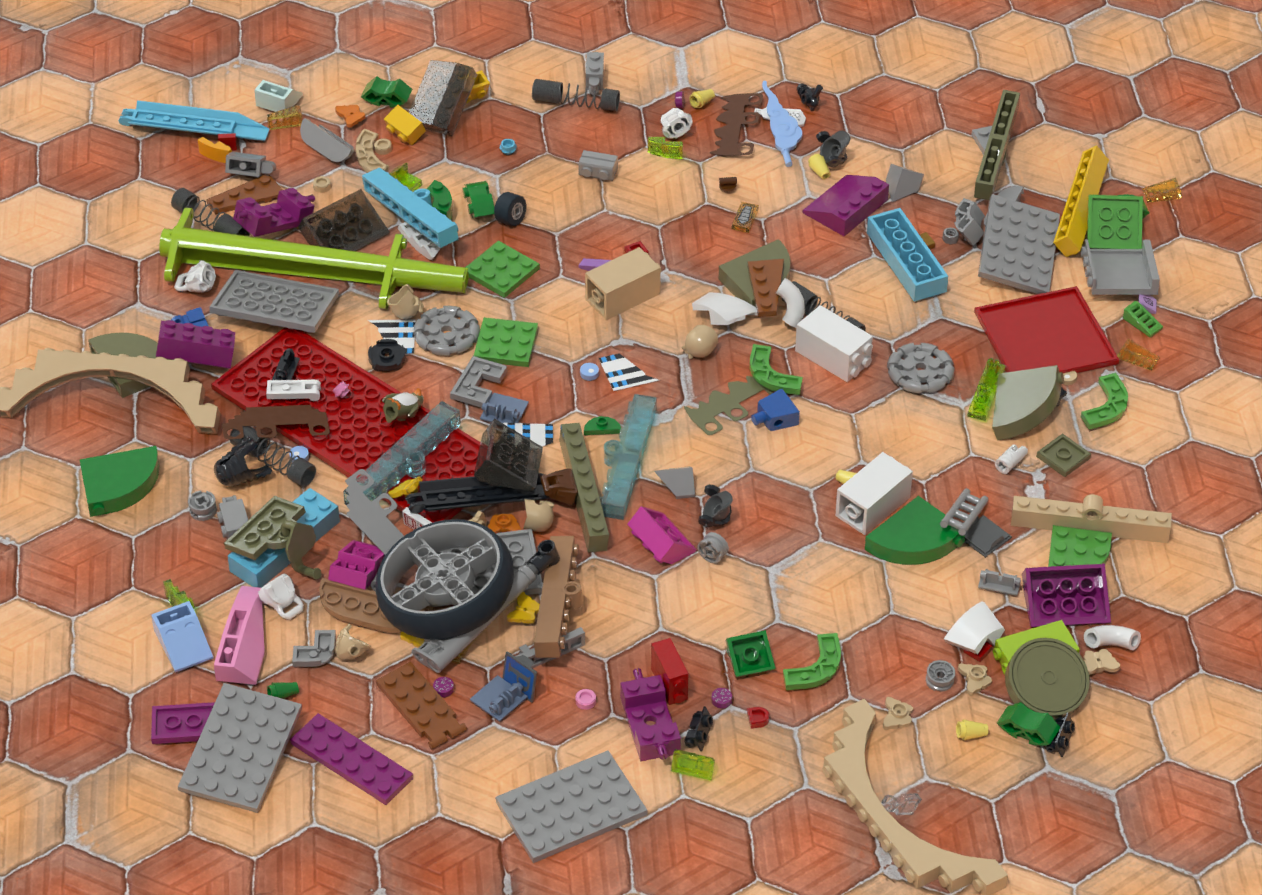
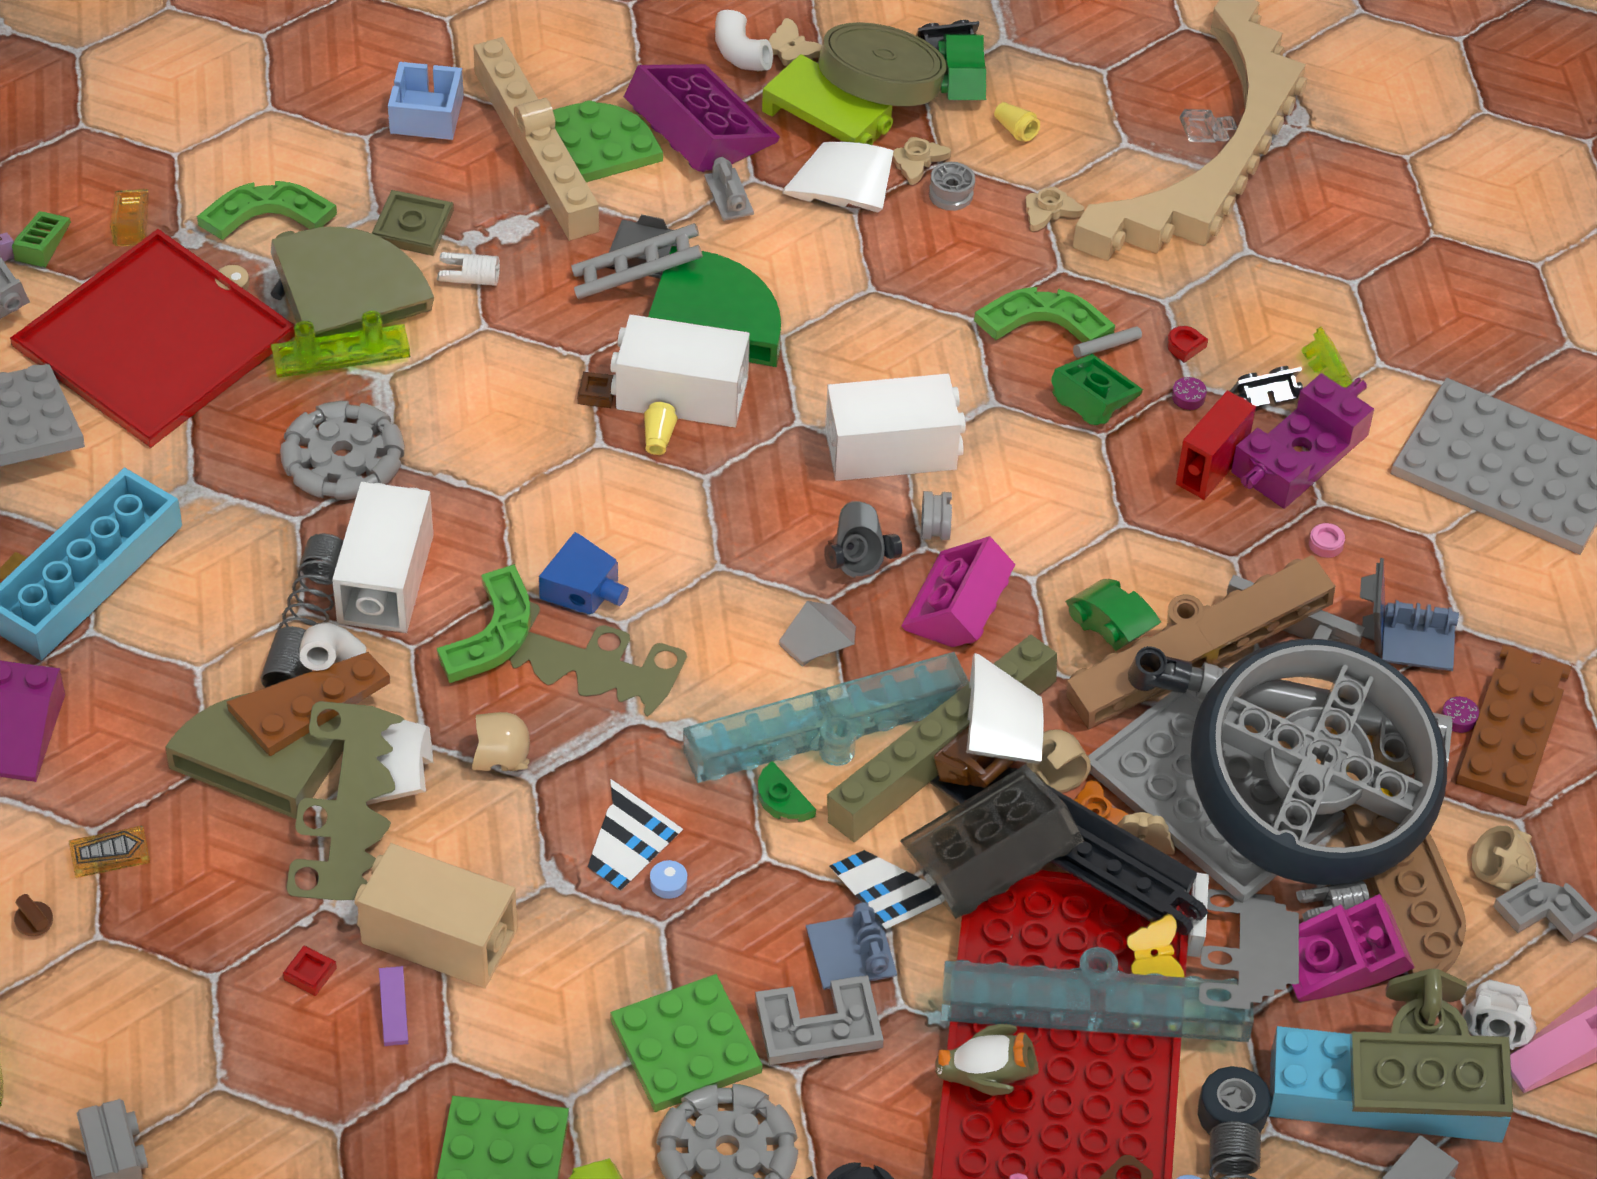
camera: 125 degrees left, 5 degrees up
none -> olive piece [287,701,404,900]
none -> light blue piece [388,62,464,140]
none -> white brick [825,374,966,481]
none -> white slope [966,653,1044,764]
none -> green brick [1065,579,1161,651]
none -> light grey piece [1073,326,1142,358]
none -> black wheel [1197,1066,1271,1135]

